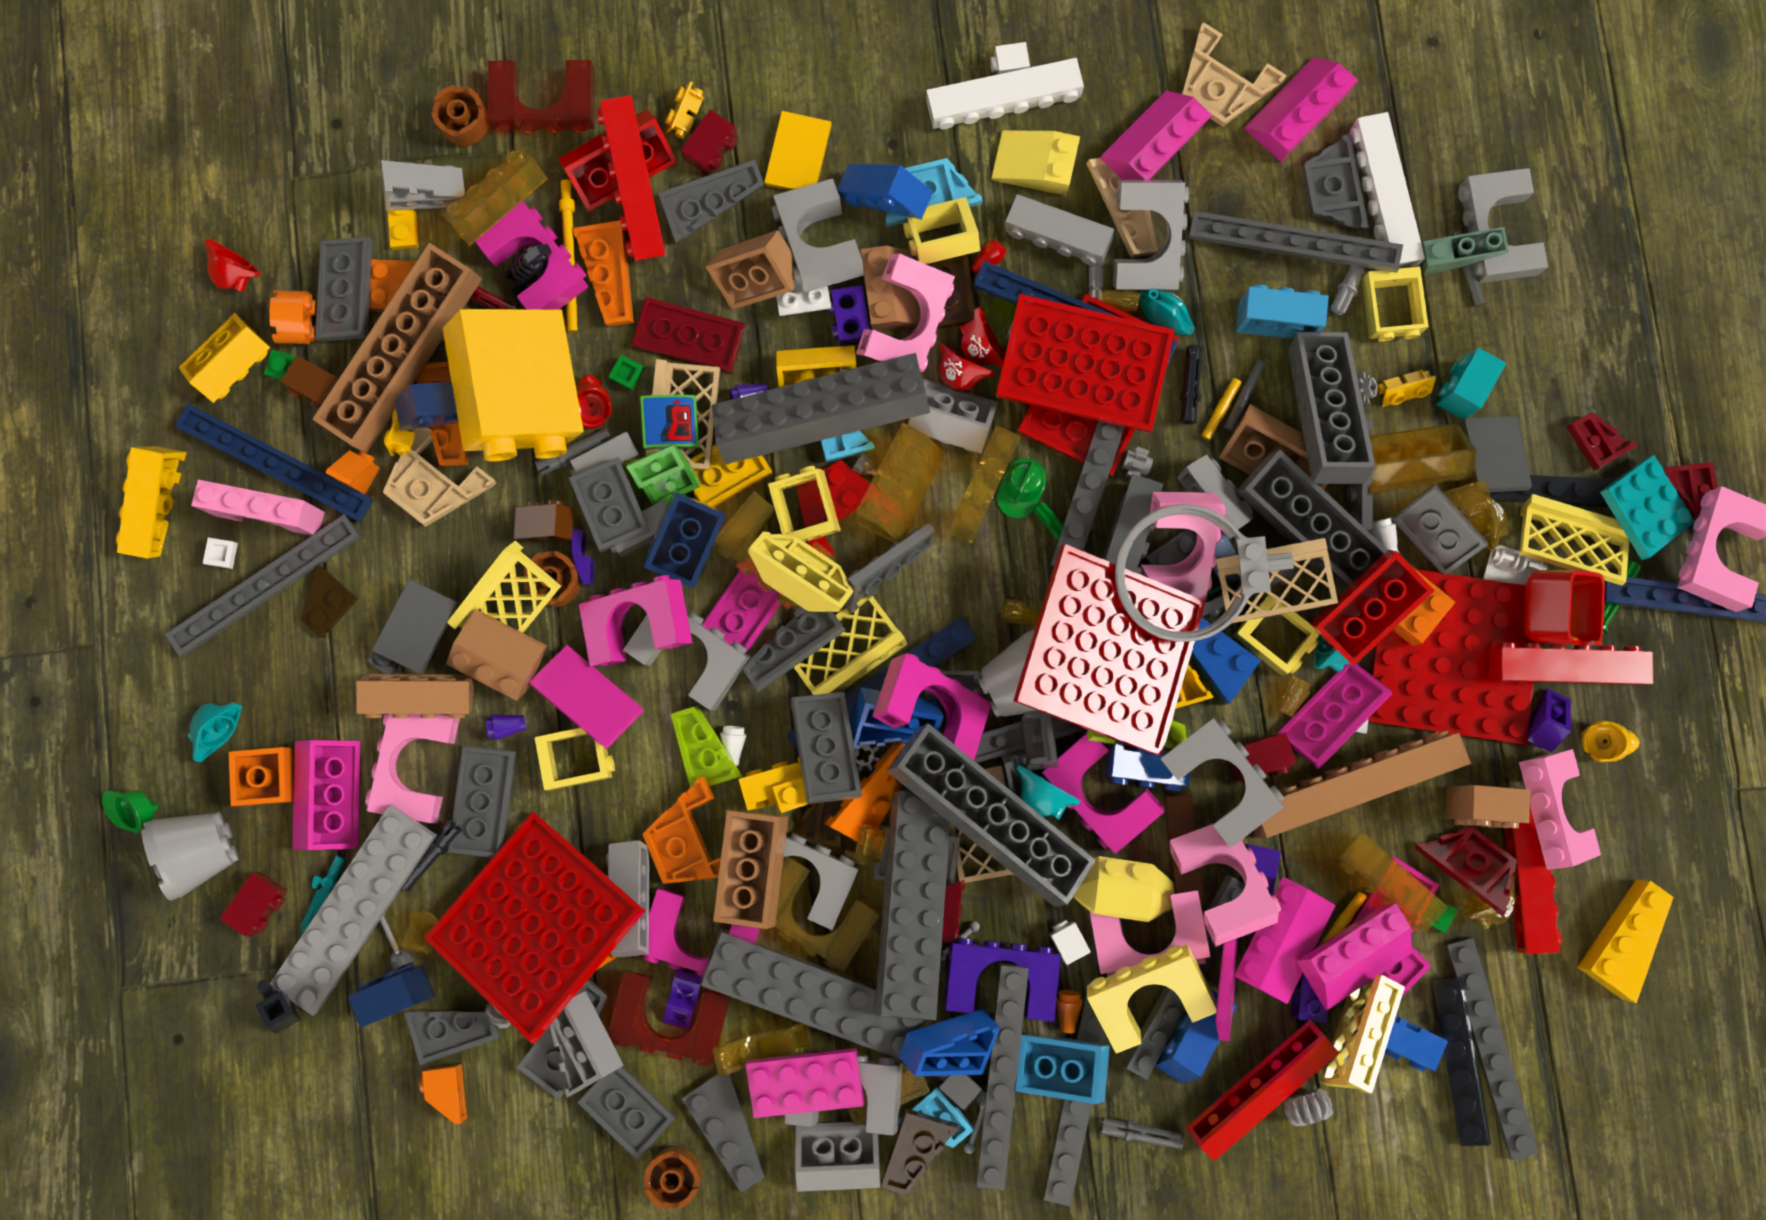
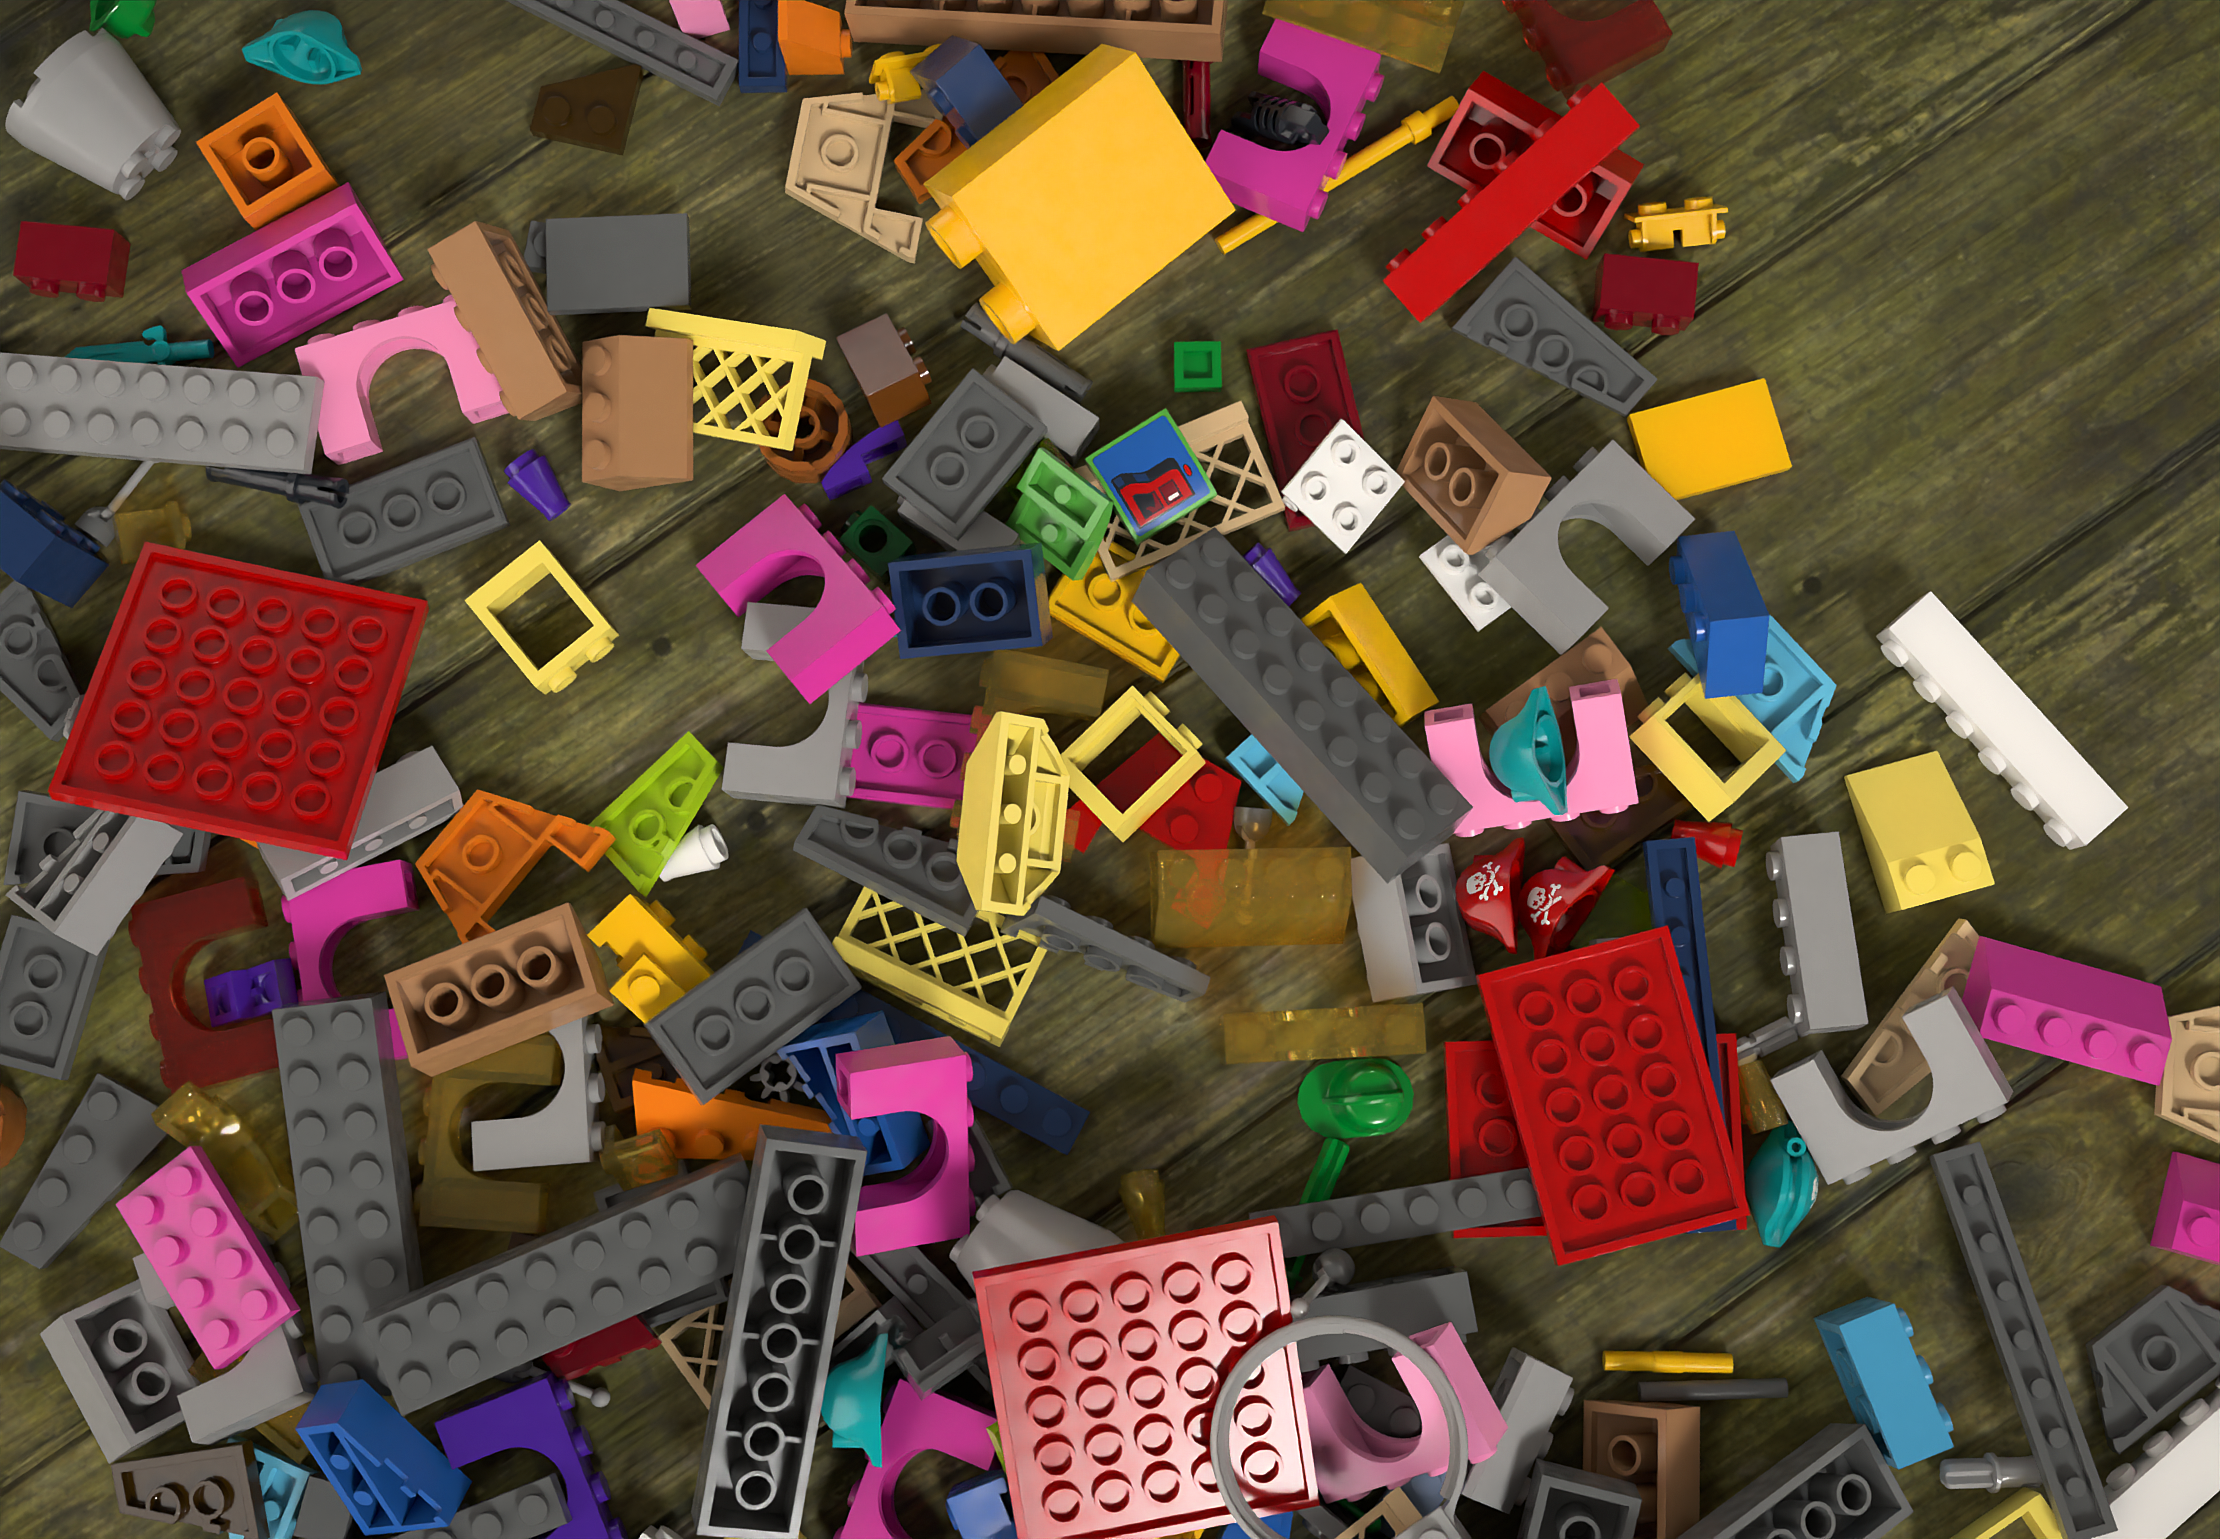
camera: 65 degrees right, 0 degrees up
dark pink tile [529,645,644,749] -> none
orange wing [572,220,634,327] -> none
red piece [576,374,612,429] -> none
dark purple brick [829,285,870,346] -> none
white brick [990,42,1030,75] -> none
light grey gear [1121,446,1153,478] -> none
black pin [1180,345,1203,425] -> none
none -> dark green brick [839,505,917,585]
none -> white hinge [1281,419,1405,554]
none -> dark grey hinge [1290,1248,1355,1319]
none -> teal hat [1489,686,1568,815]

